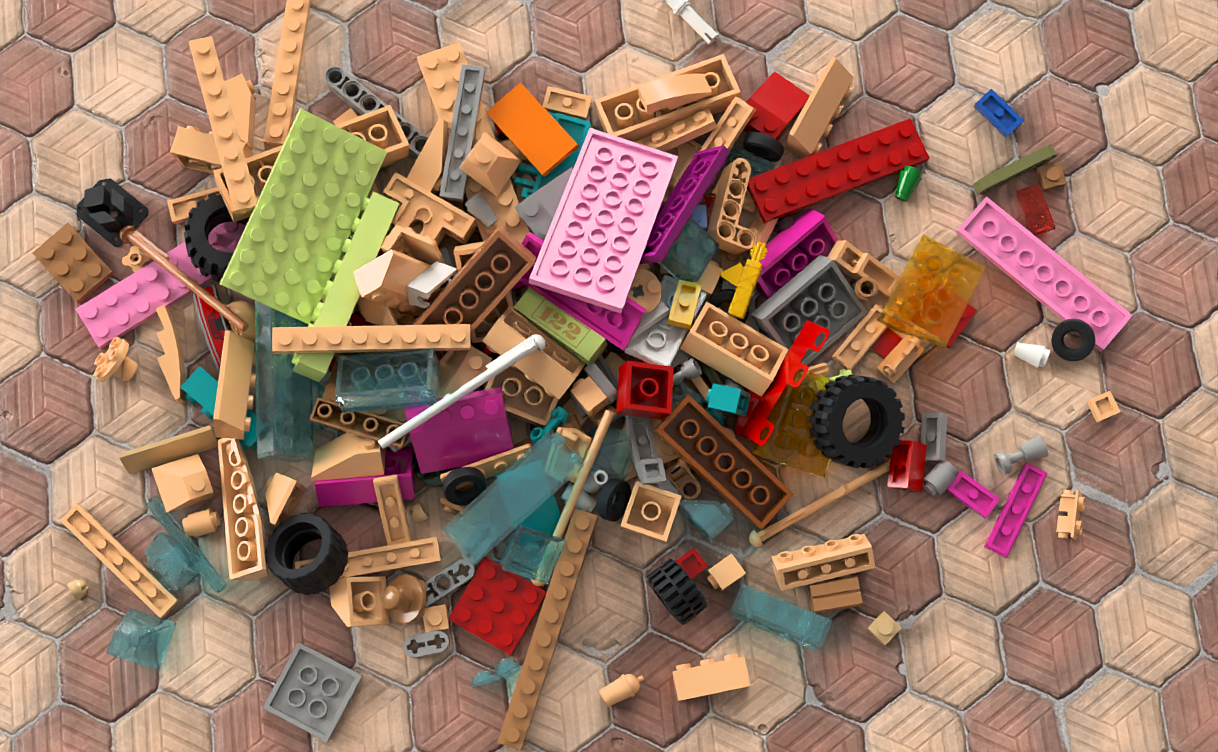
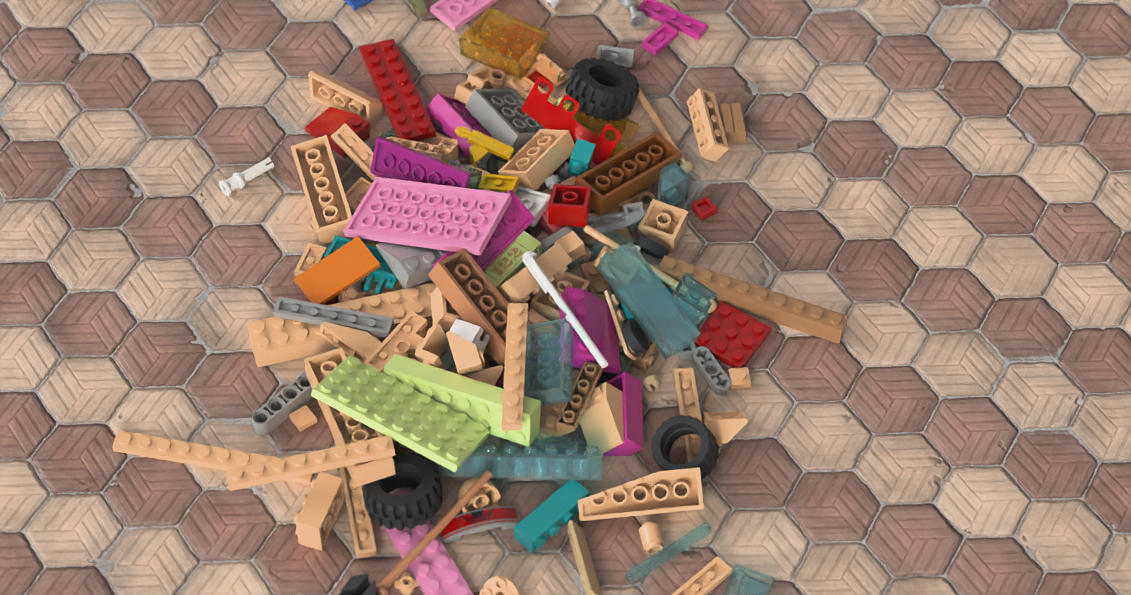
camera: 90 degrees left, 25 degrees down
clear light blue slope [144,532,201,592] -> none
light nougat slope [152,454,213,513] -> none
light nougat slope [156,305,186,404] -> none
light nougat slope [213,330,259,440] -> none
light nougat slope [224,74,256,150] -> none
light grey plate [263,642,363,742] -> none
light nougat slope [265,473,306,527] -> none
light nougat tile [373,475,411,546] -> none
medium nougat plate [382,575,426,624] -> none
light grey beam [403,631,450,658] -> none
light nougat slope [459,132,522,196] -> none
light grey cone [465,193,499,228] -> none
clear light blue slope [471,658,521,687] -> none
teal bar [530,406,569,450] -> none
light nougat piece [599,674,644,708] -> none
light nougat plate [634,108,718,152] -> none
light nougat slope [638,74,712,114] -> none
black tyre [647,559,707,625] -> none
light nougat brick [672,653,751,701] -> none
light nougat brick [707,553,746,592] -> none
clear light blue brick [729,583,832,651] -> none
black tyre [743,132,784,162] -> none
tan plate [866,611,902,646] -> none
red hinge [887,440,927,492] -> none
green cone [895,166,922,202] -> none
light grey brick [923,461,958,496] -> none

